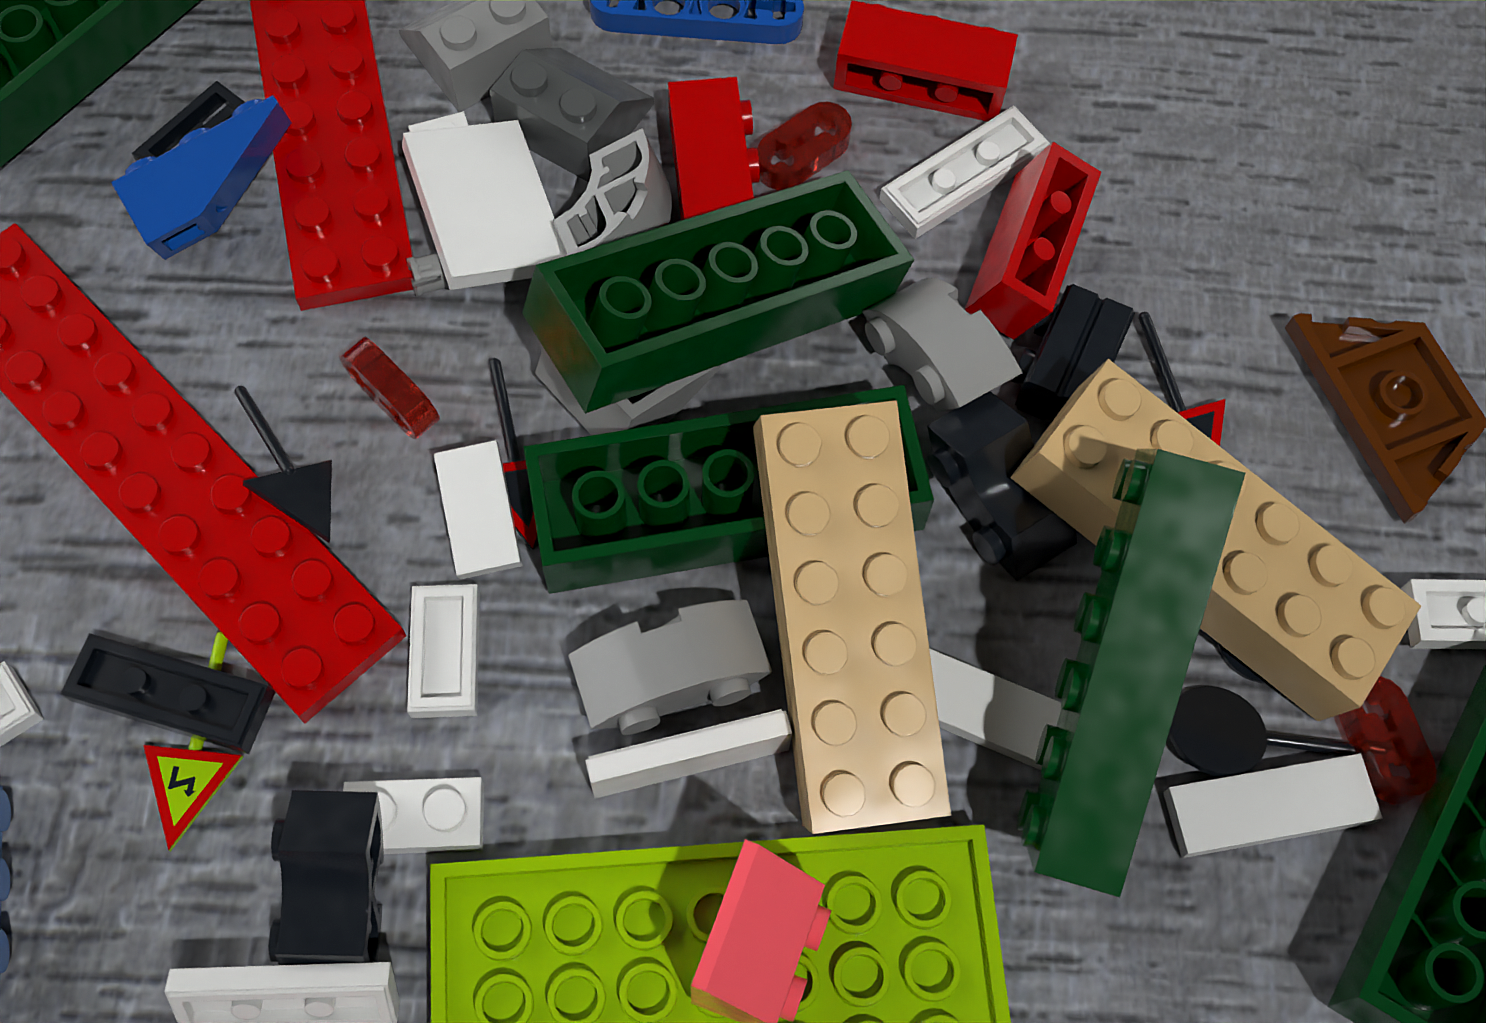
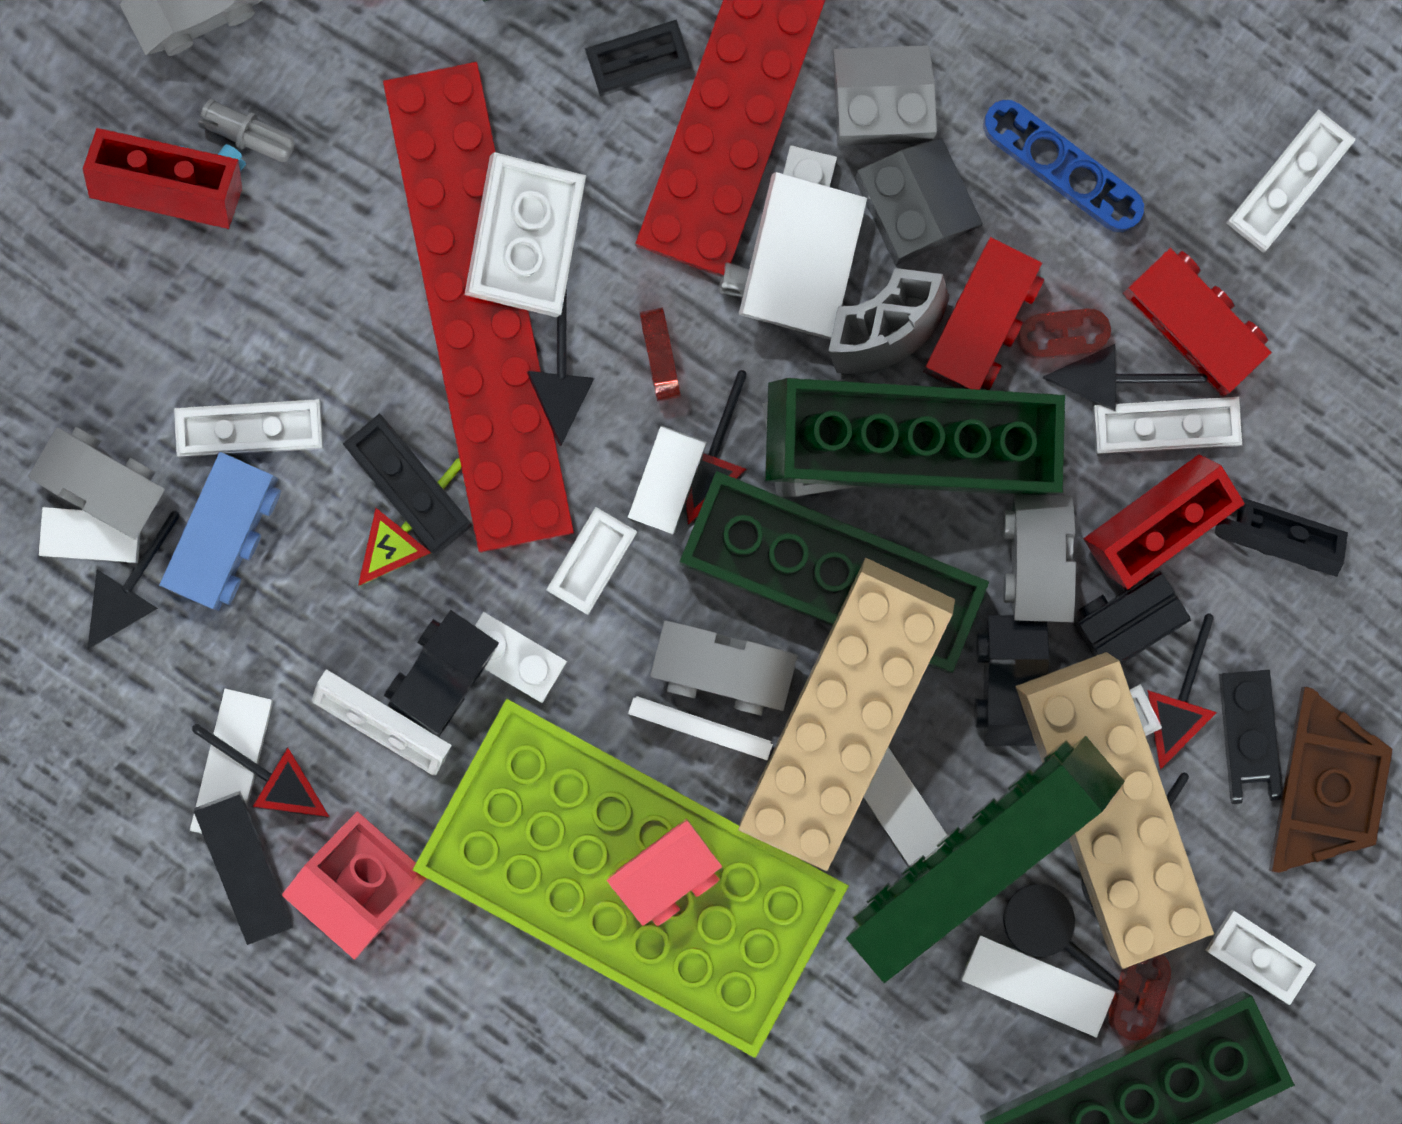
camera: 30 degrees right, 20 degrees up
blue slope [111,95,292,260] -> none
none -> white tile [464,152,586,317]
none -> black piece [1043,344,1208,412]
none -> black hinge [1215,497,1348,577]
none -> black hinge [1219,670,1281,804]

